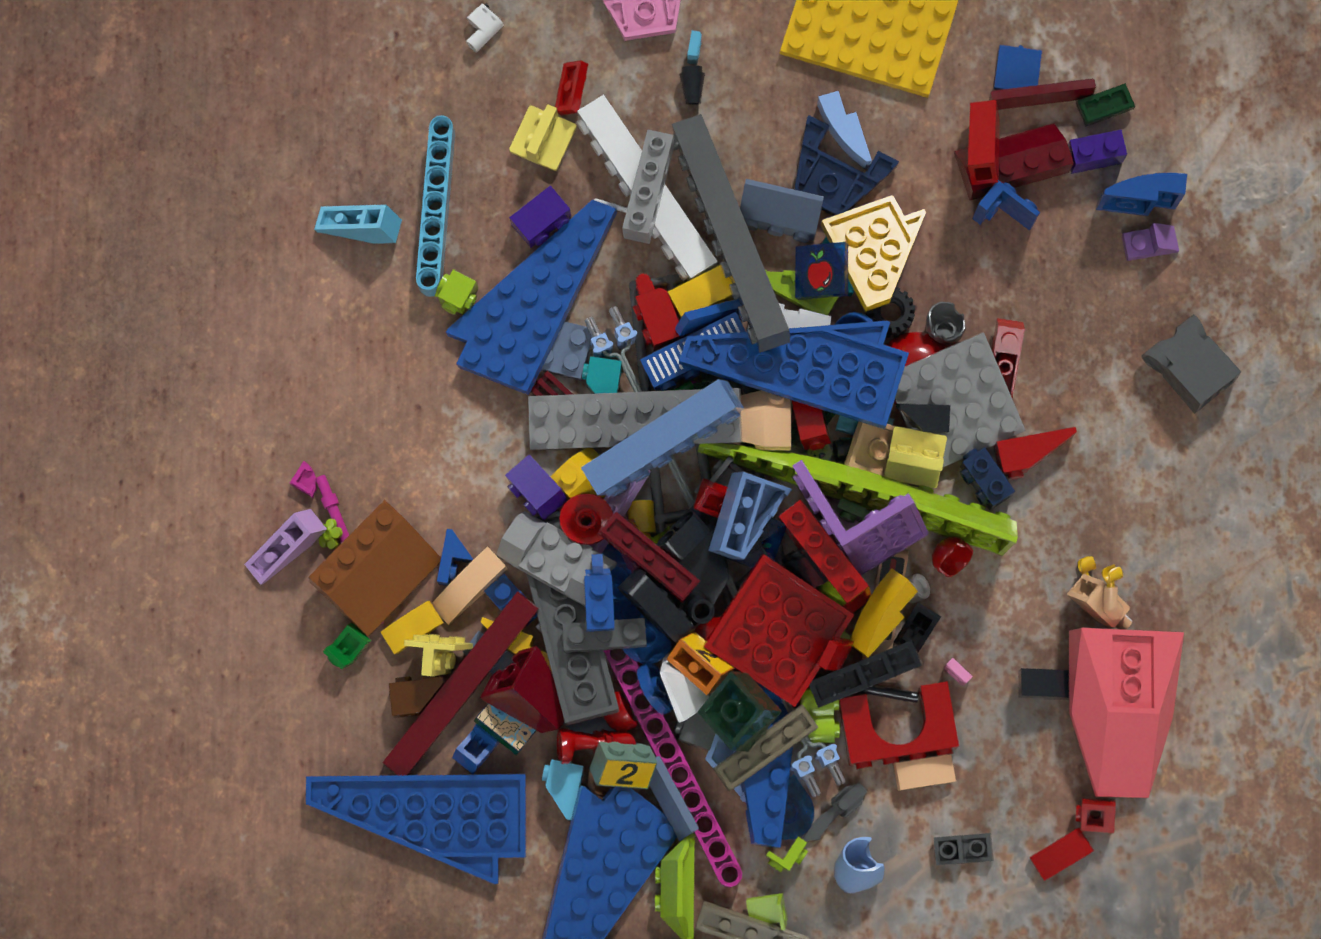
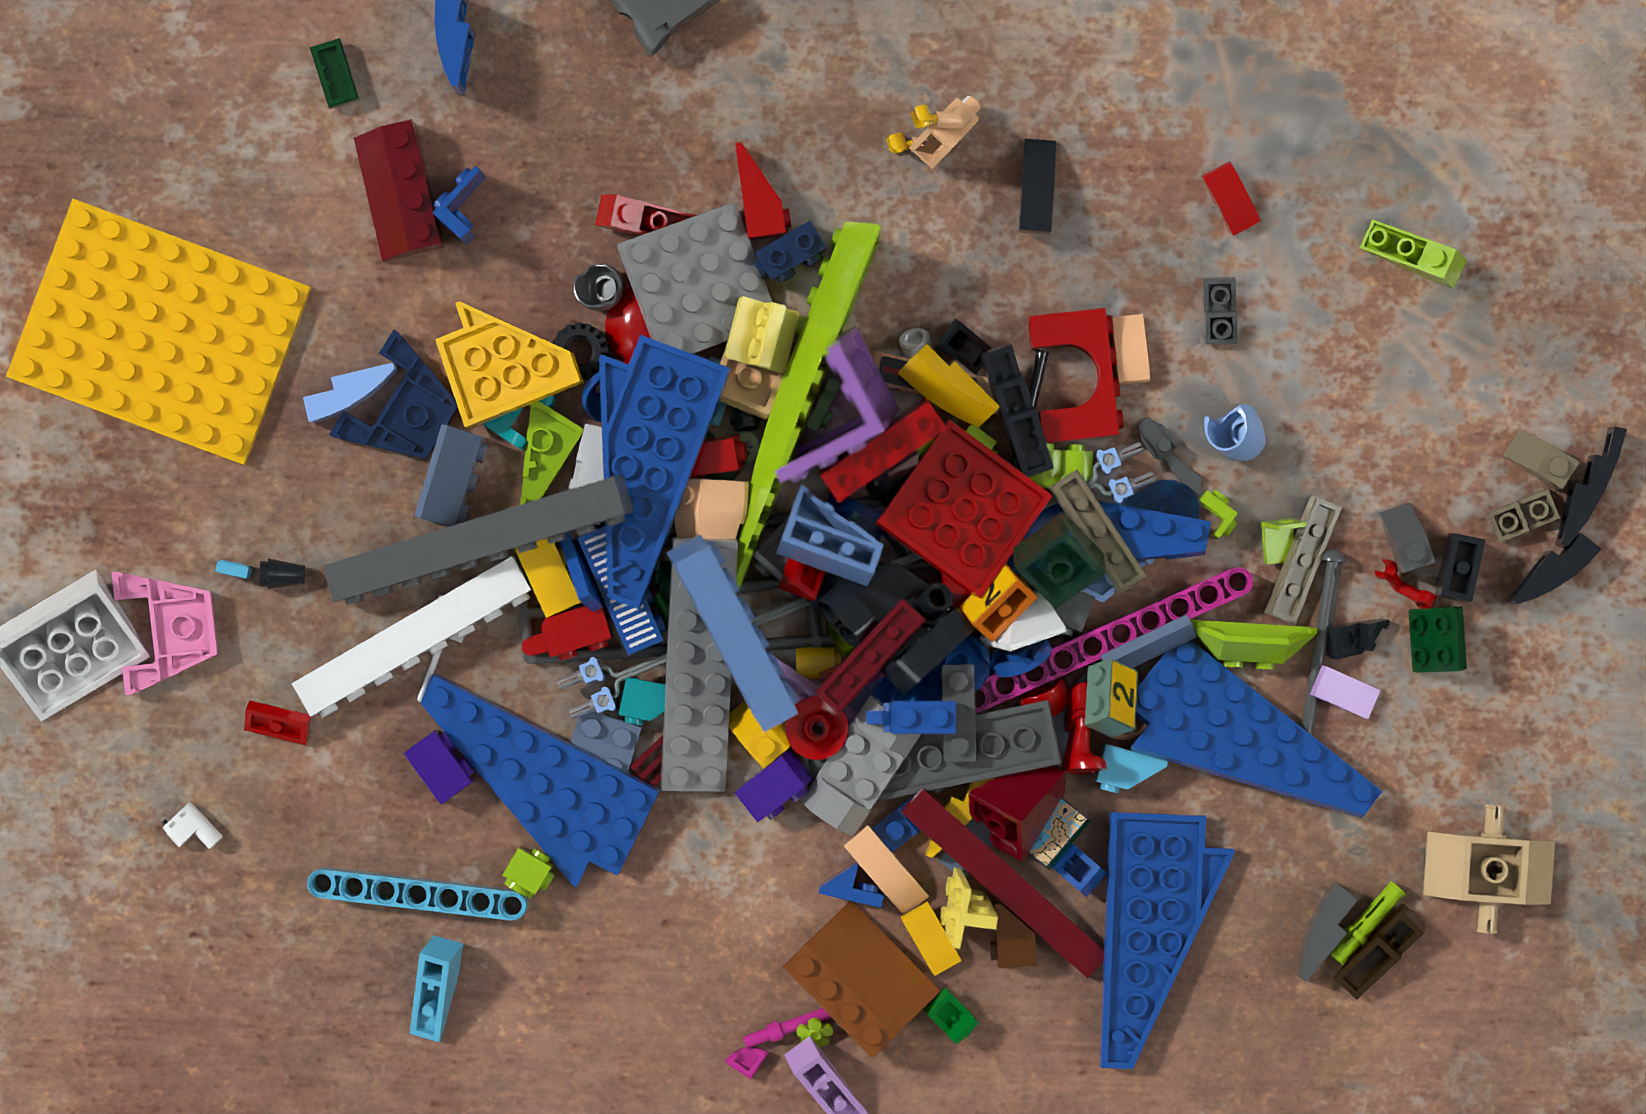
camera: 90 degrees left, 10 degrees up
light yellow bracket [509,104,577,171] -> none
light grey brick [622,130,674,244] -> none
clear blue tile [795,242,849,300] -> none
red slope [818,637,854,670] -> none
black slope [896,403,950,432] -> none
red hair [931,536,974,577] -> none
bright pink tile [944,658,973,686] -> none
red brick [968,100,1000,185] -> none
dark red tile [989,78,1096,110] -> none
blue piece [994,45,1042,90] -> none
dark purple brick [1068,130,1127,174] -> none
coral wedge [1069,628,1184,798] -> none
red brick [1076,798,1116,833] -> none
medium lavender slope [1122,223,1179,261] -> none

